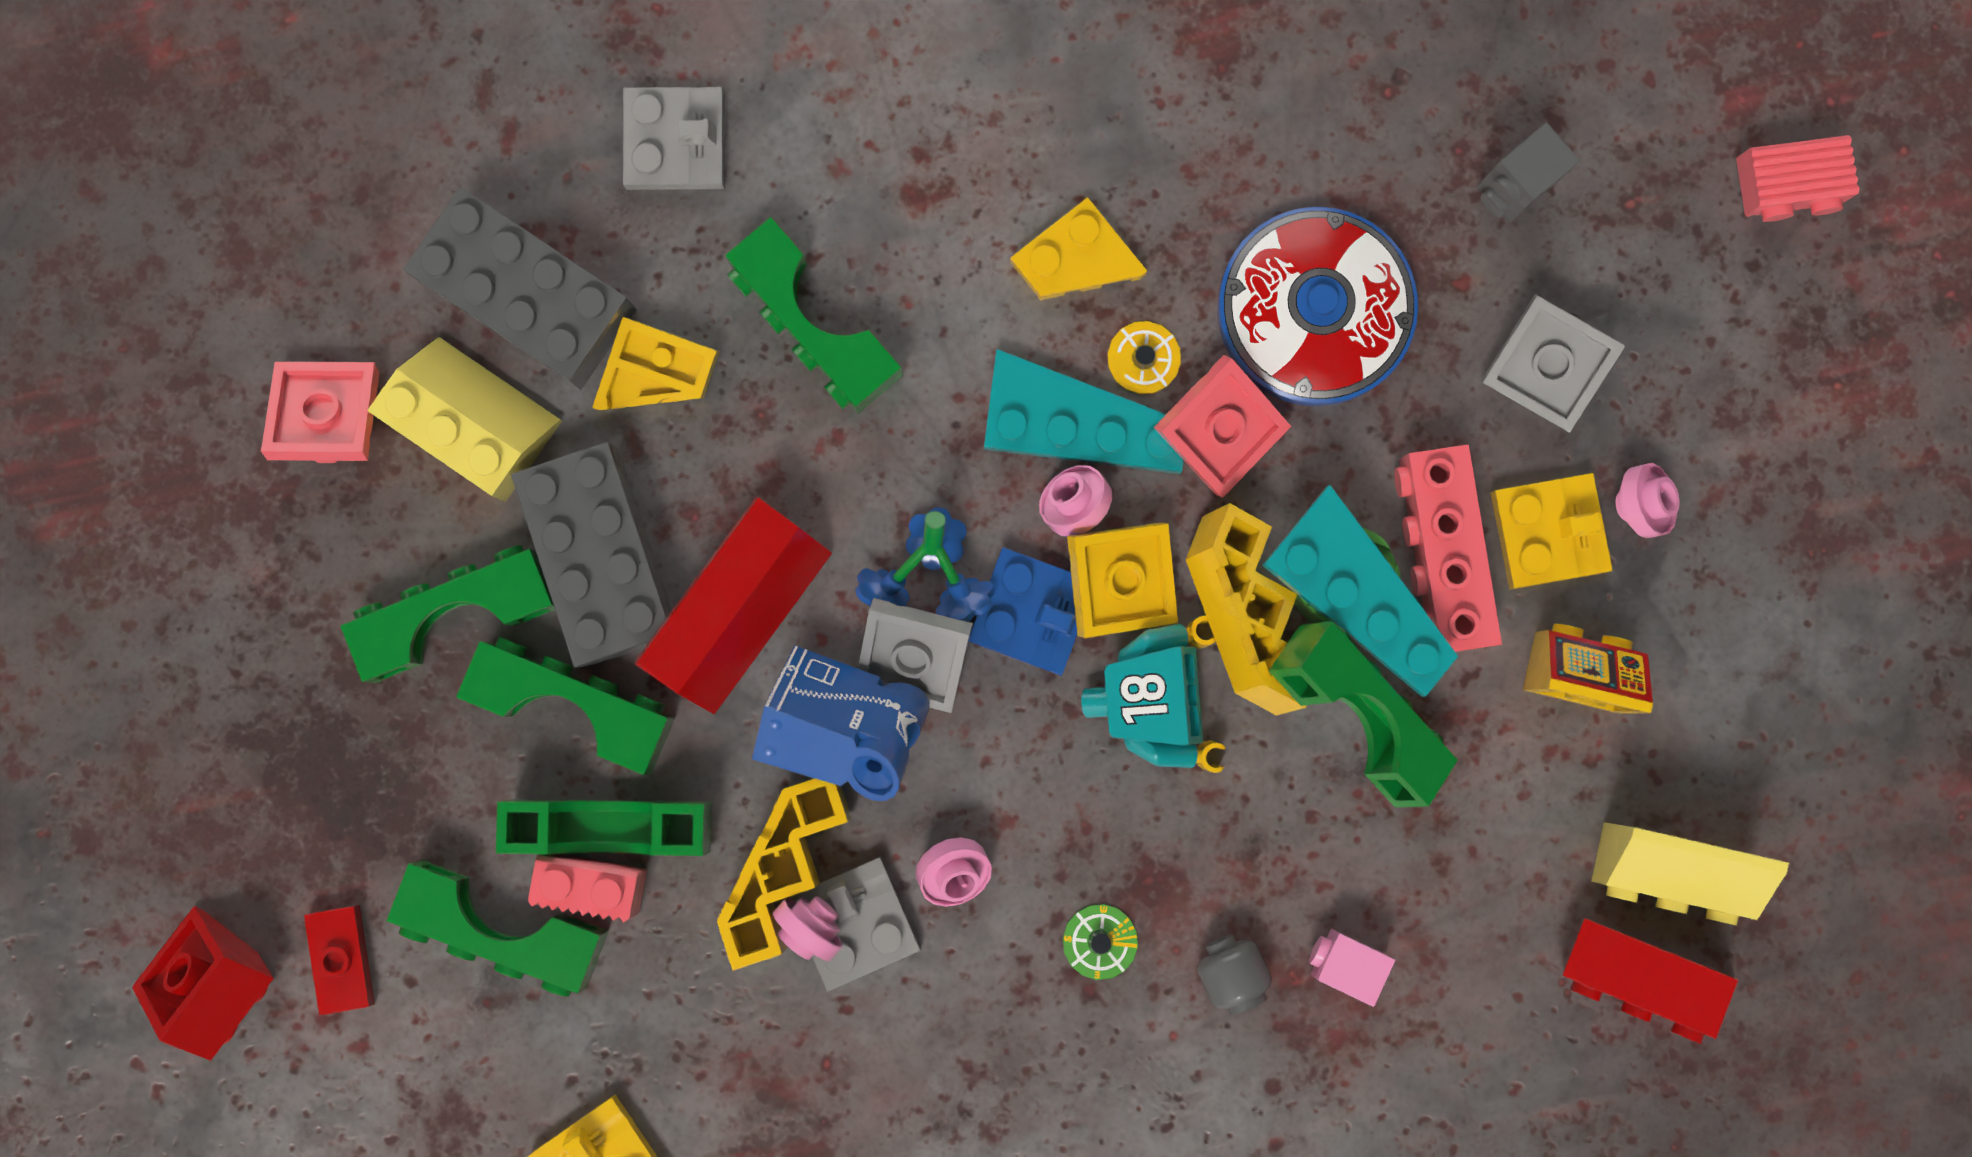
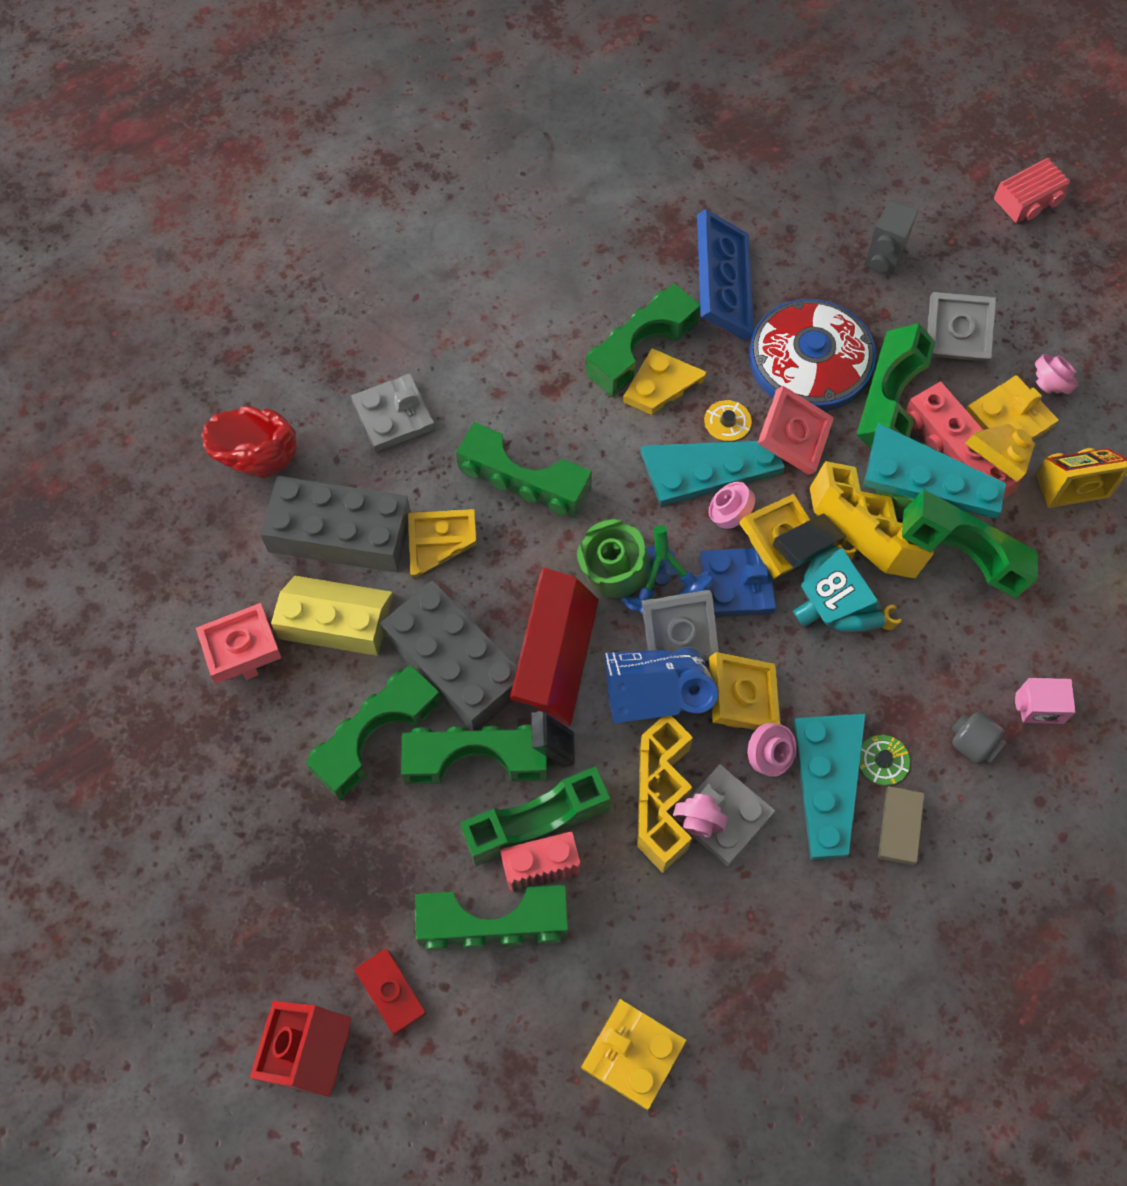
camera: 25 degrees left, 20 degrees down
none -> red hair [201,406,297,478]
none -> black tile [532,711,575,767]
none -> bright green brick [577,519,651,598]
none -> green arch [586,283,700,397]
none -> blue plate [697,209,754,340]
none -> yellow hinge [709,652,780,730]
none -> black tile [772,513,846,568]
none -> teal wing [793,714,865,860]
none -> green arch [857,323,936,449]
none -> dark tan tile [878,786,924,866]
none -> yellow wing [965,424,1035,482]

